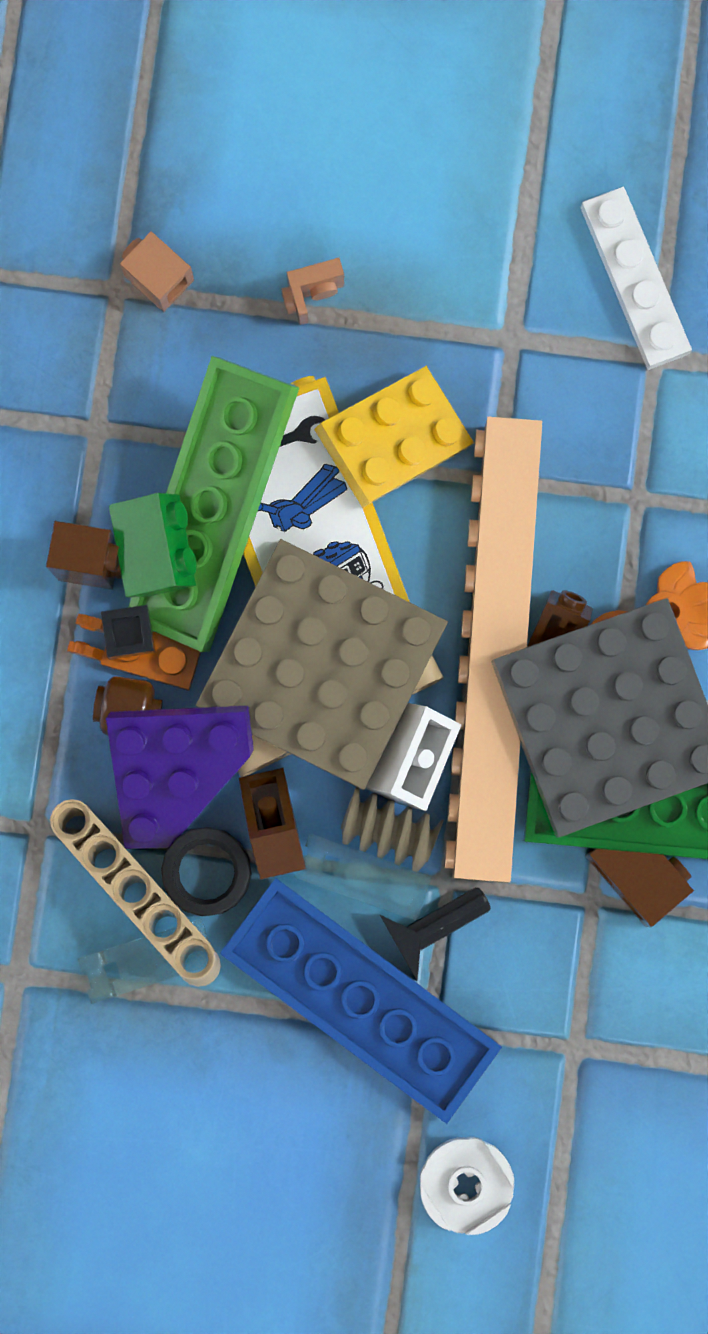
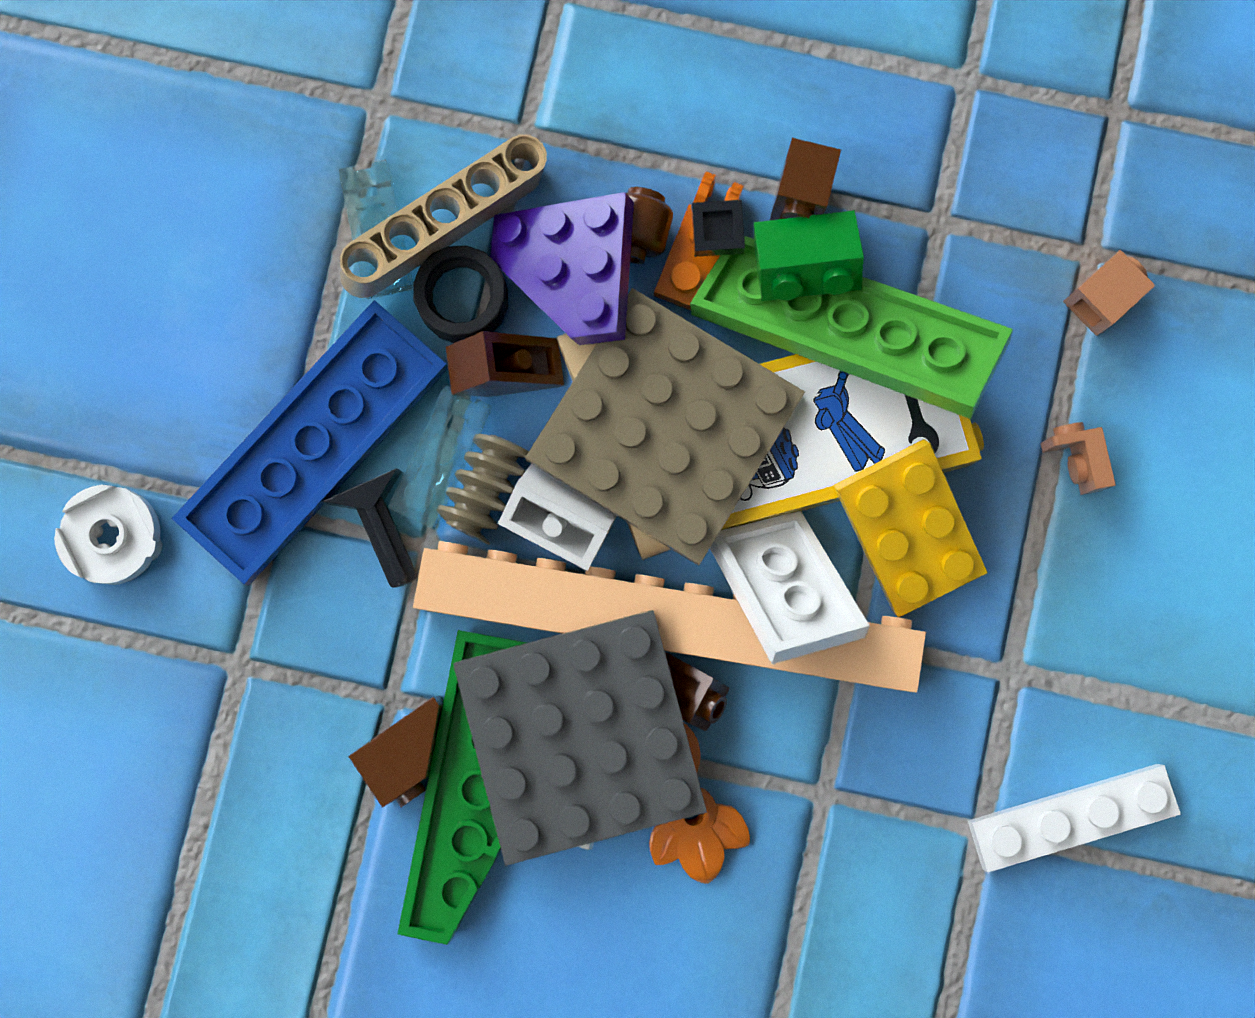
camera: 95 degrees right, 0 degrees up
none -> white plate [710,511,869,664]

